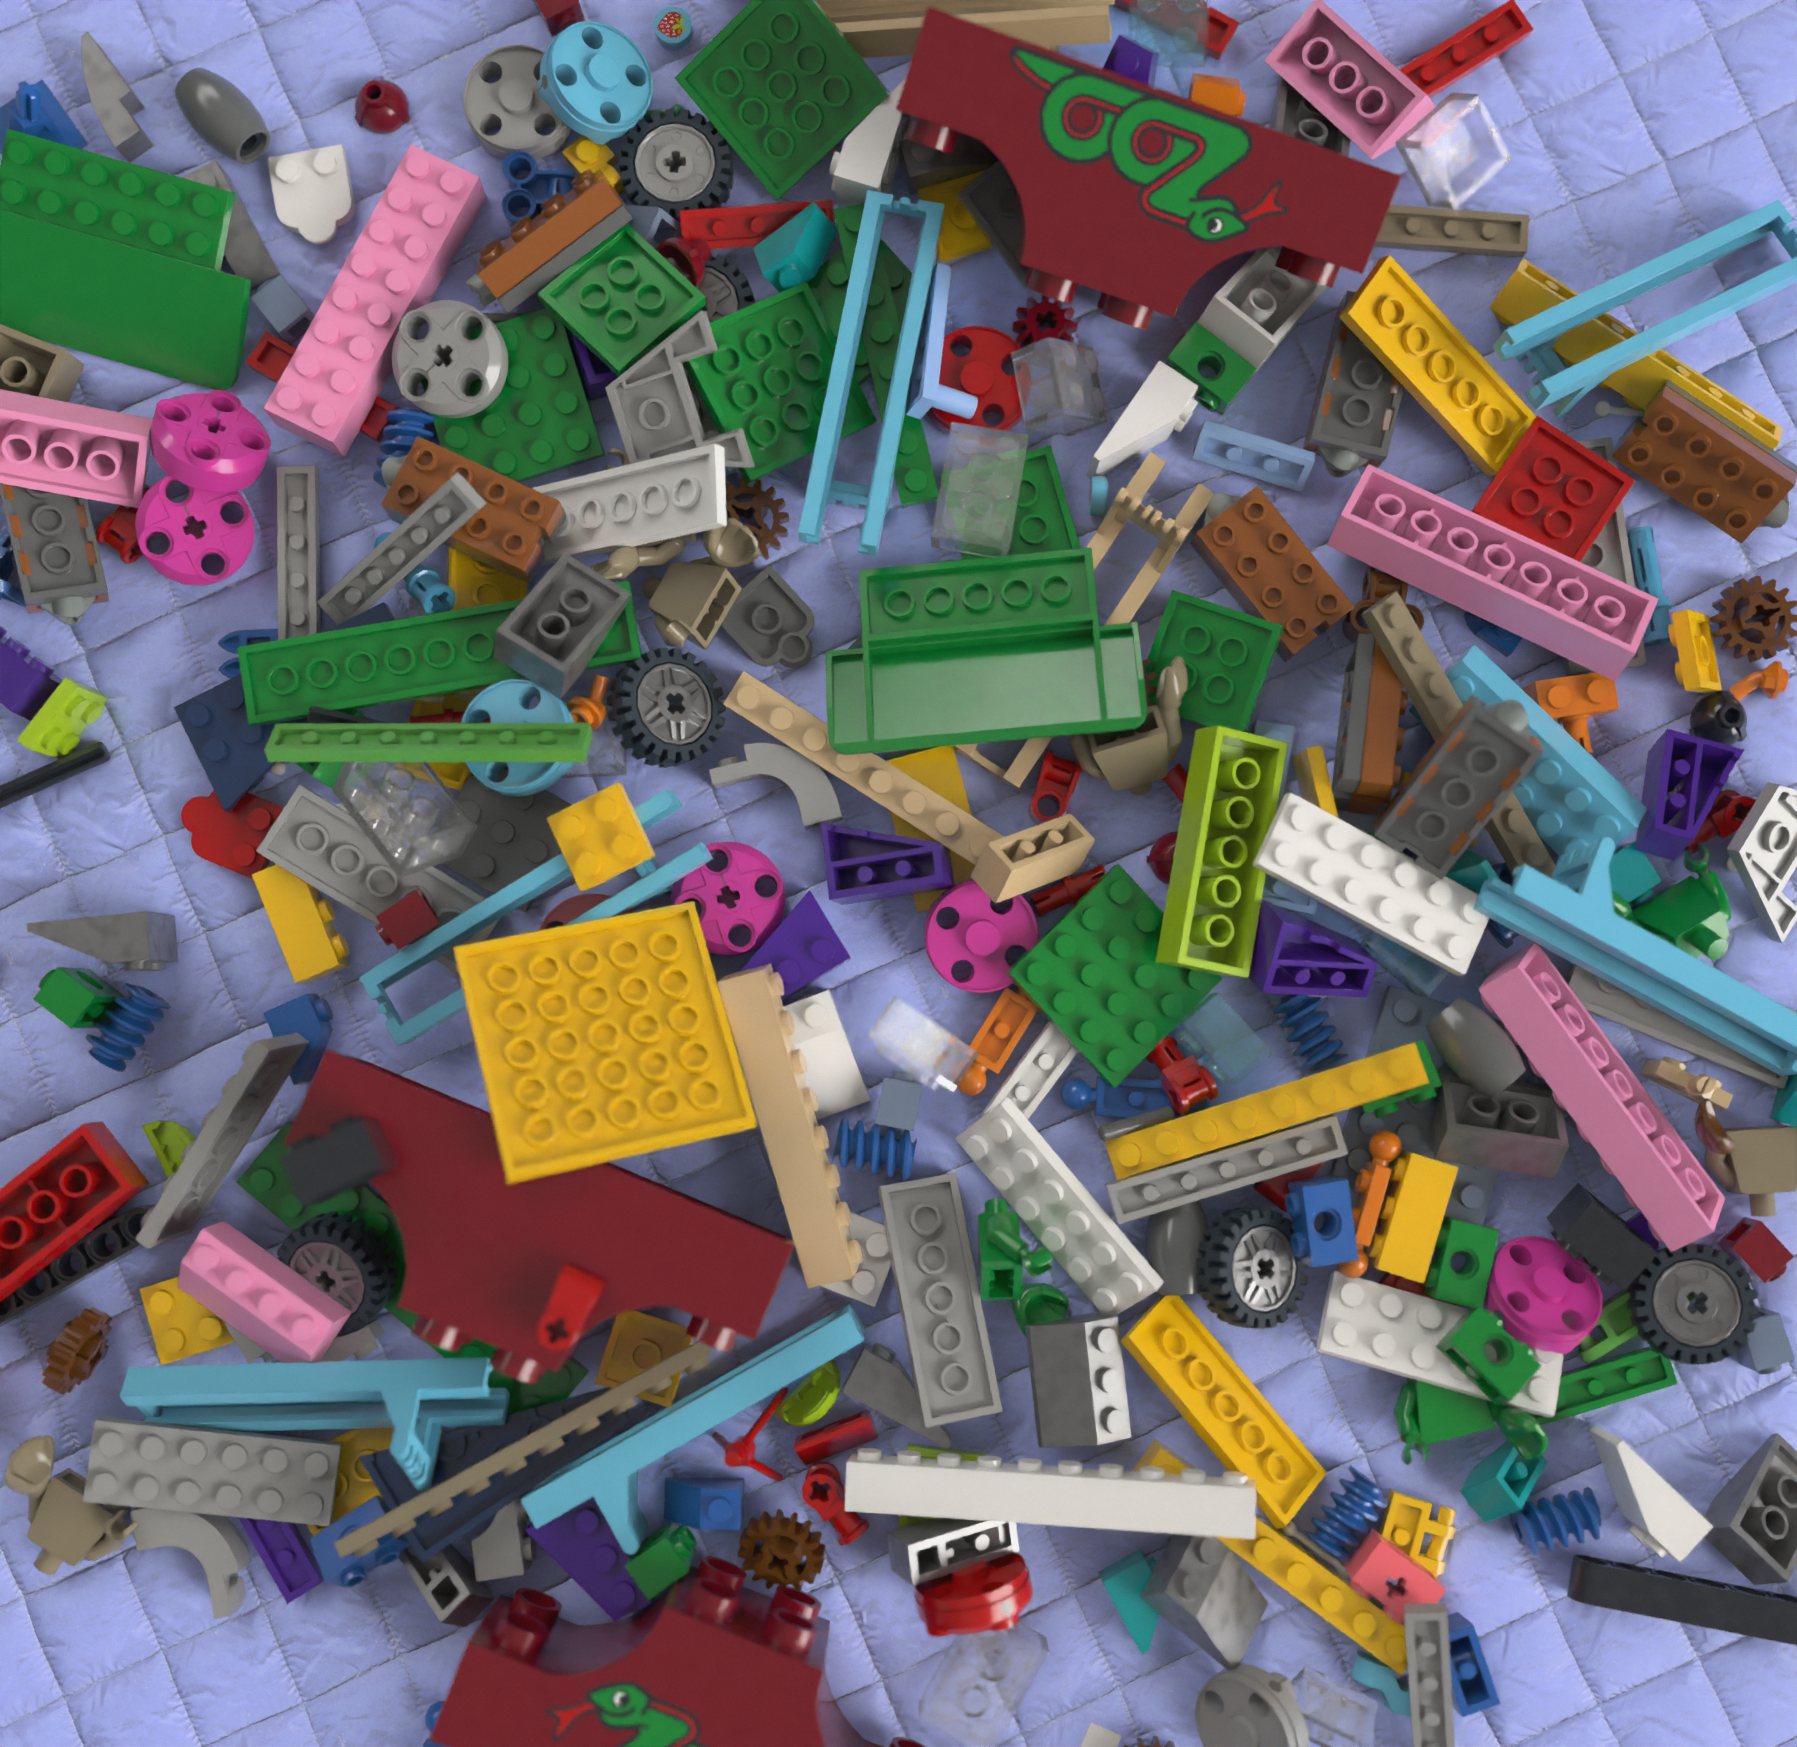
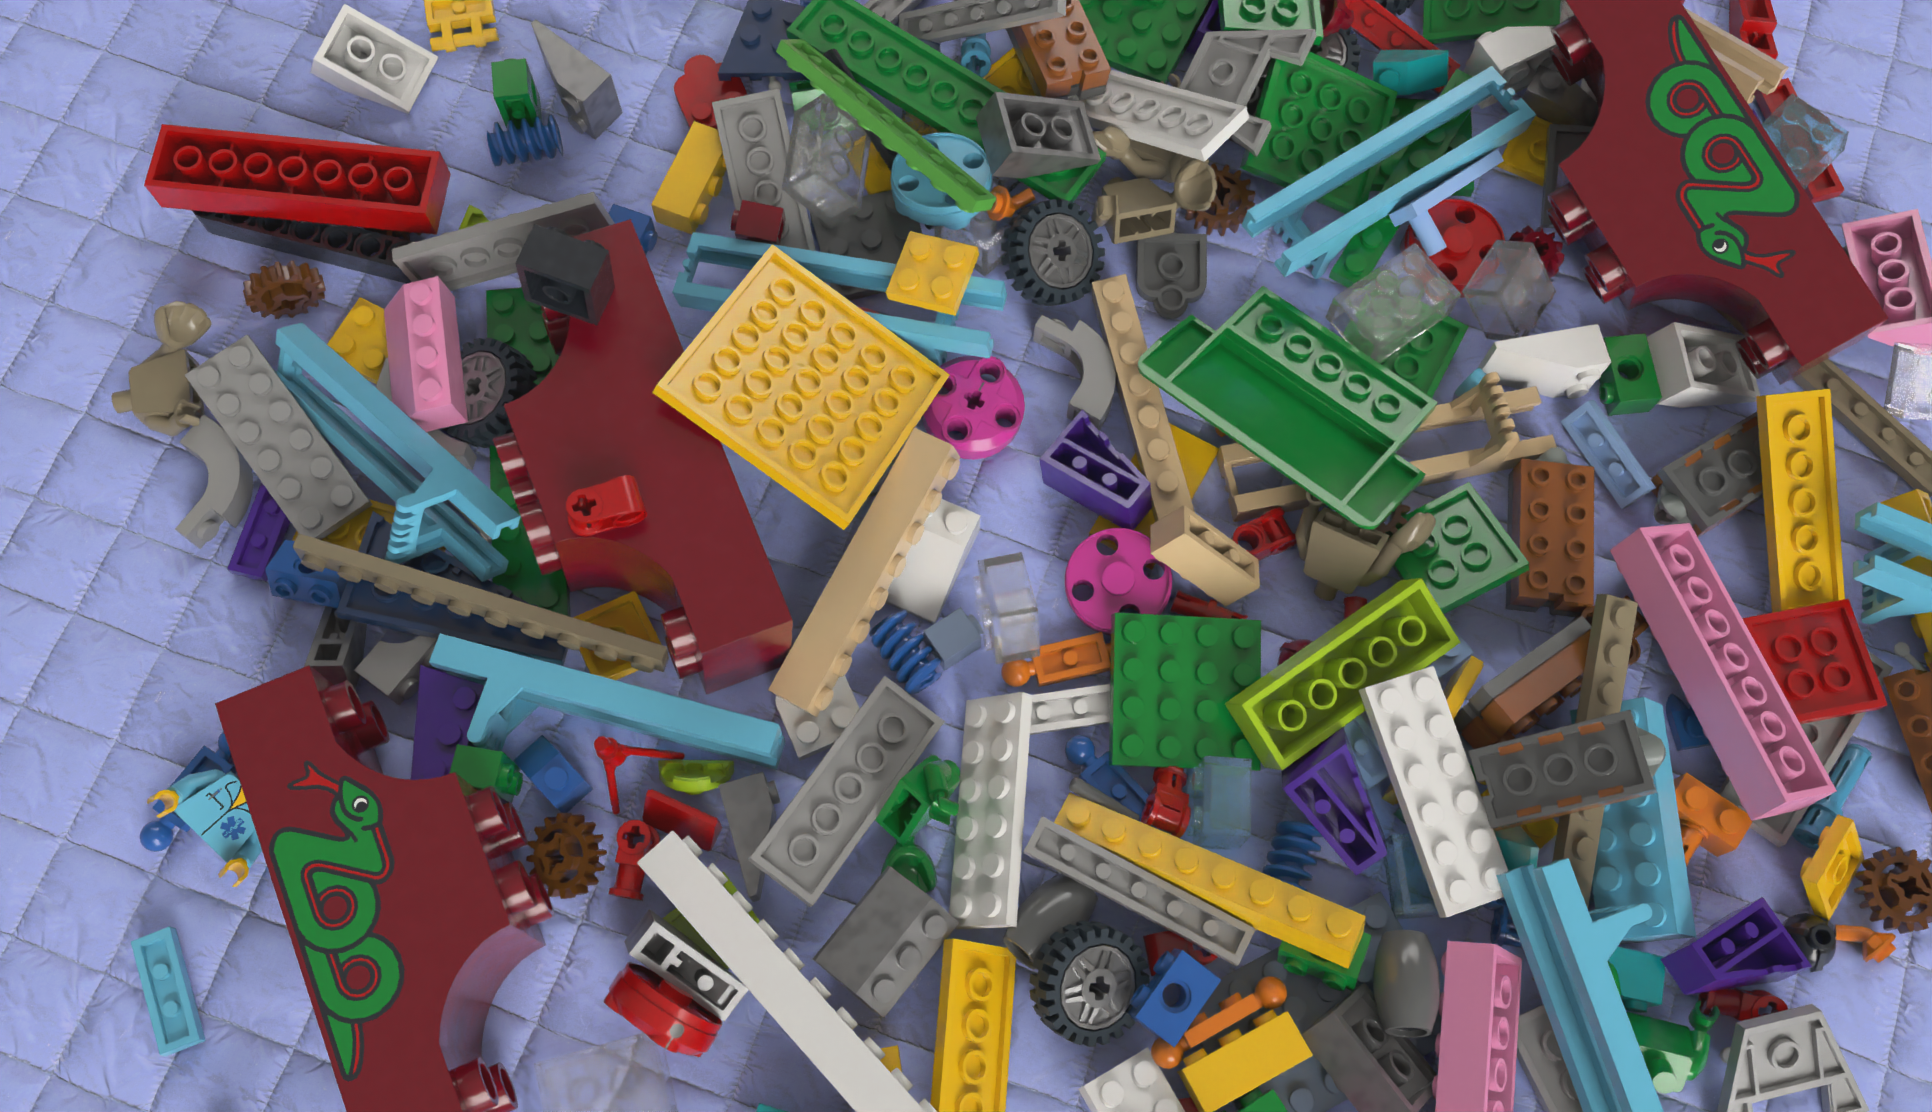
camera: 40 degrees right, 15 degrees down
dark purple wedge [740,890,851,1001] -> none

